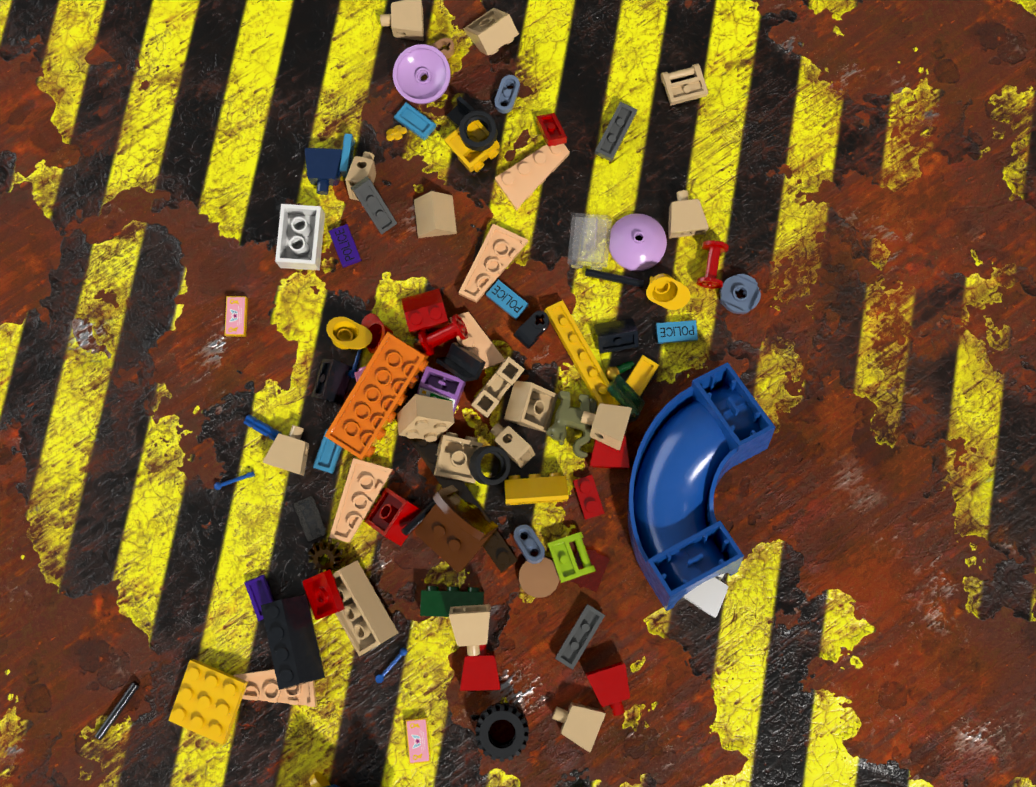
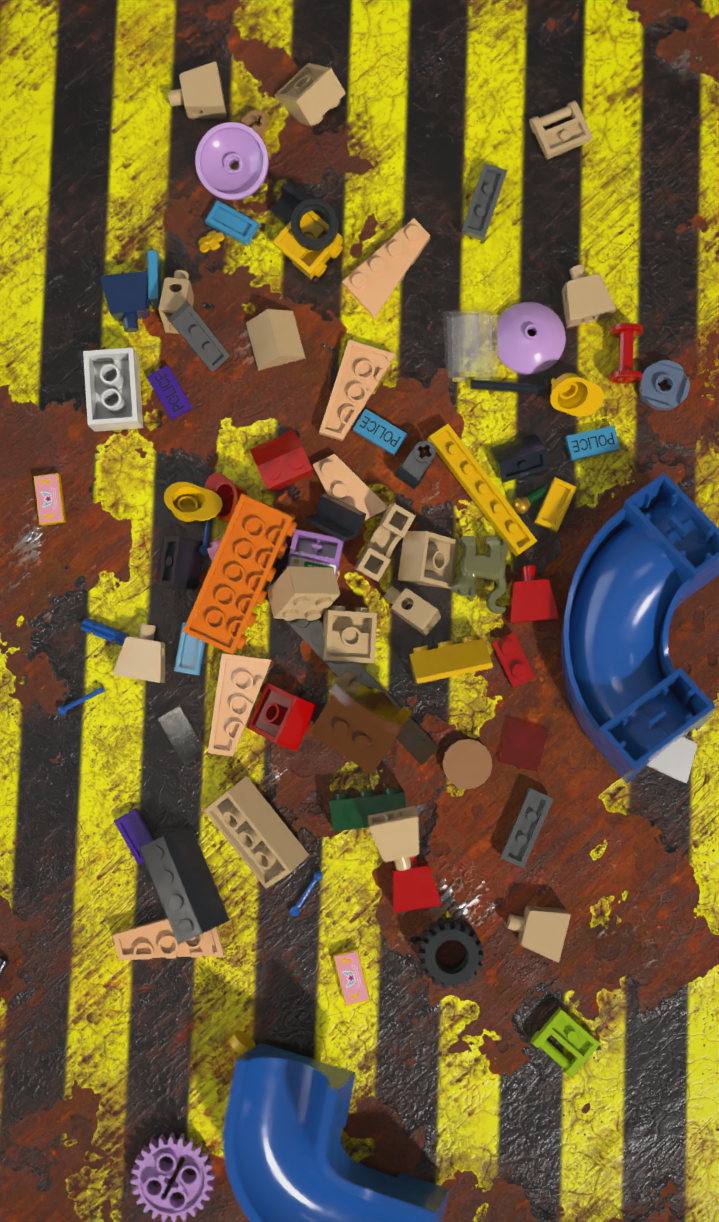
camera: 10 degrees left, 5 degrees up
yellow plate [168,659,248,745] -> none
red plate [302,569,345,620] -> none
dark brown gear [308,538,344,573] -> none
black bar [401,499,436,536] -> none
red hose [418,314,468,356] -> none
black tyre [469,446,511,485] -> none
sand blue plate [495,75,520,114] -> none
sand blue plate [514,525,545,564] -> none
red plate [536,113,567,147] -> none
lime plate [547,532,596,583] -> none
tan torso [581,403,632,450] -> none
red torso [585,661,630,716] -> none
clear green plate [606,374,645,418] -> none

